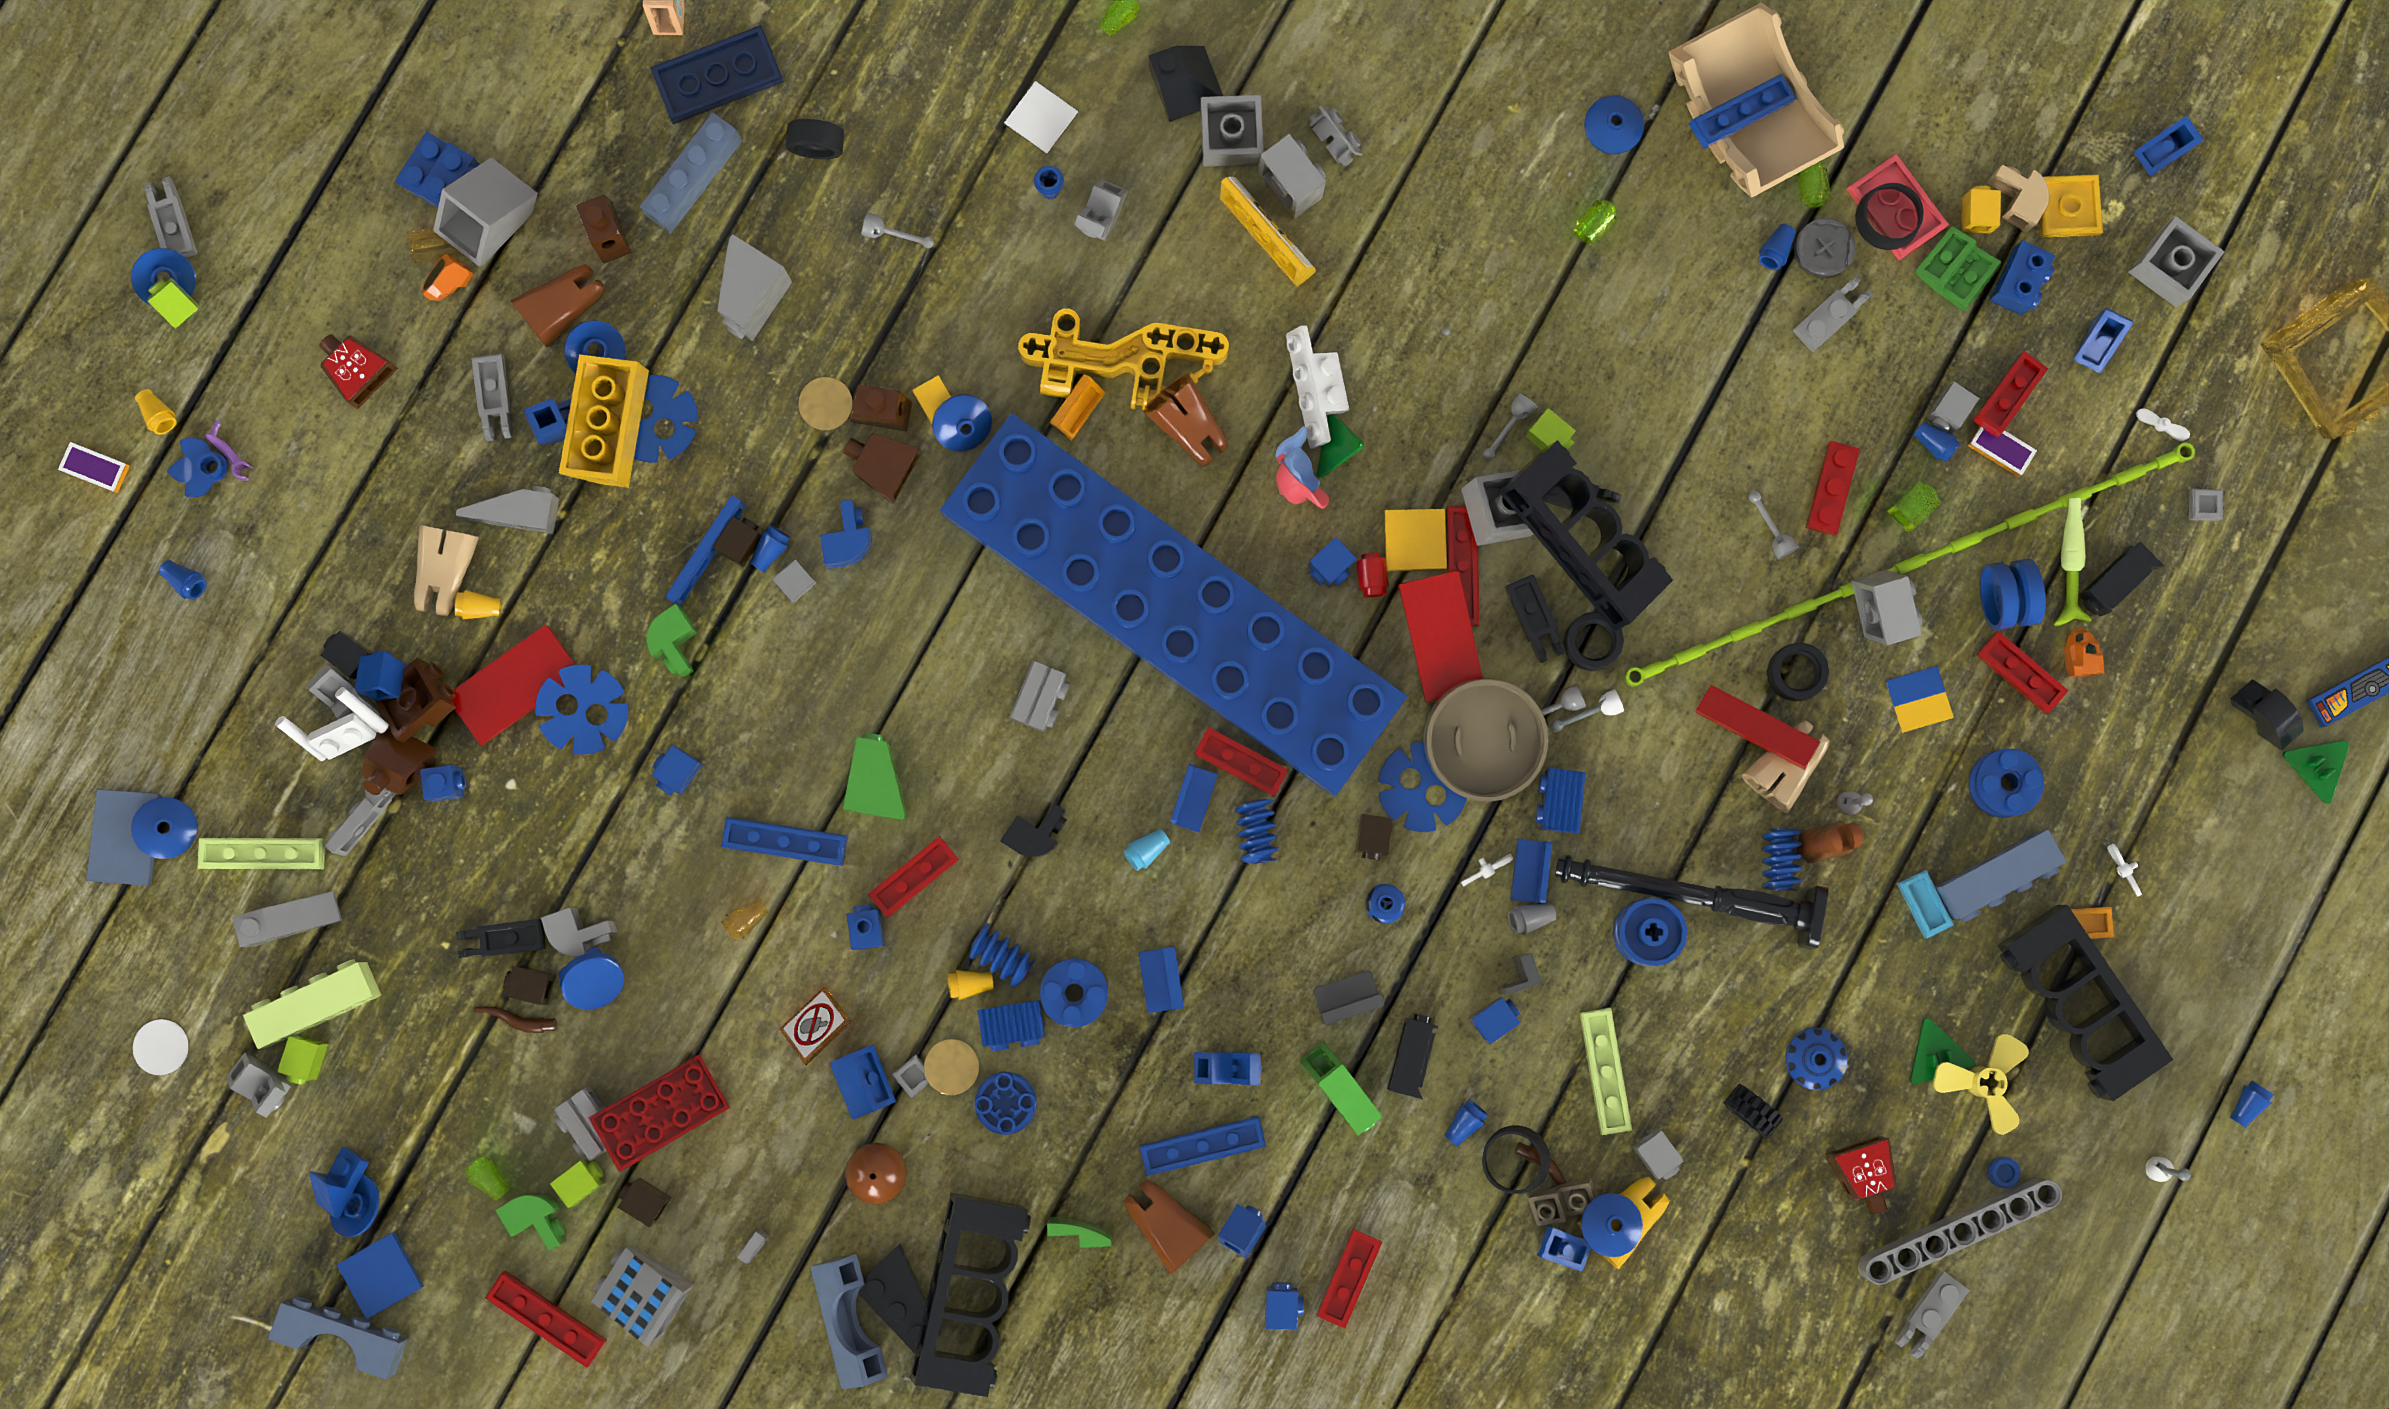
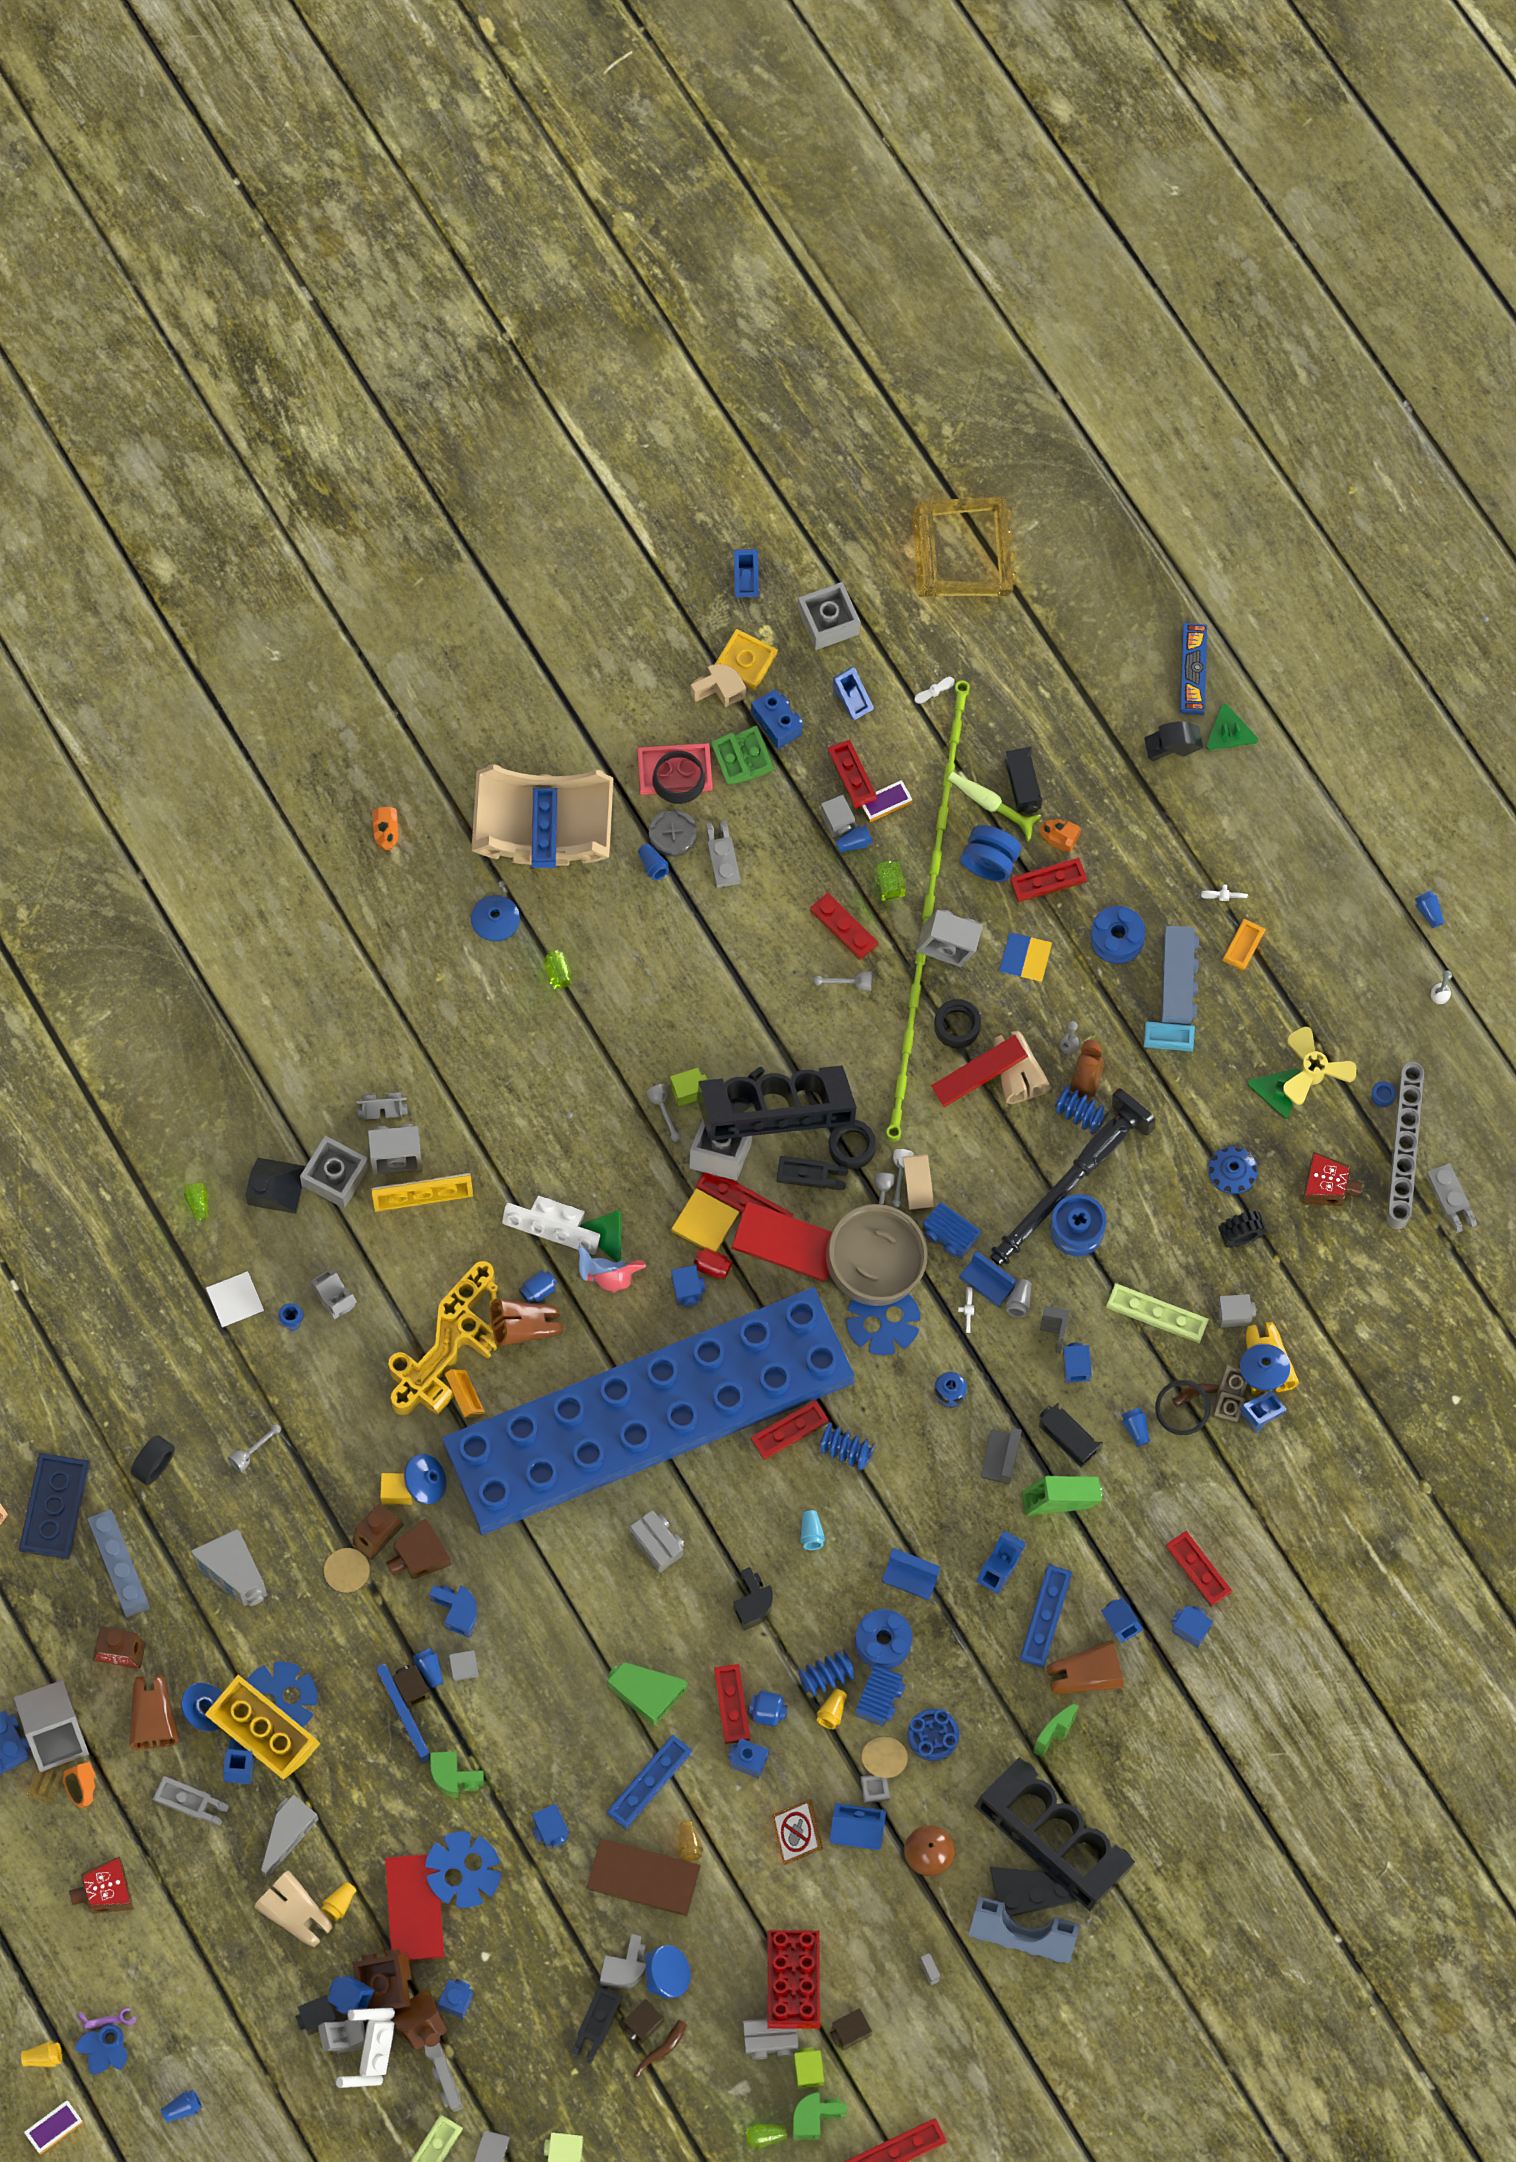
camera: 55 degrees left, 15 degrees down
light grey slope [591,1244,694,1347] -> none
blue panel [1170,763,1218,833] -> none
dark brown brick [1355,814,1393,861] -> none
clear neon green brick [1797,161,1831,208] -> none
yellow brick [1961,186,2001,234] -> none
black fence [1997,905,2173,1101] -> none
light grey tile [2189,489,2223,521] -> none
none -> blue brick [519,1270,557,1304]
none -> reddish brown tile [587,1838,701,1916]
none -> blue head [749,1690,788,1727]
none -> tan slope [903,1154,934,1210]

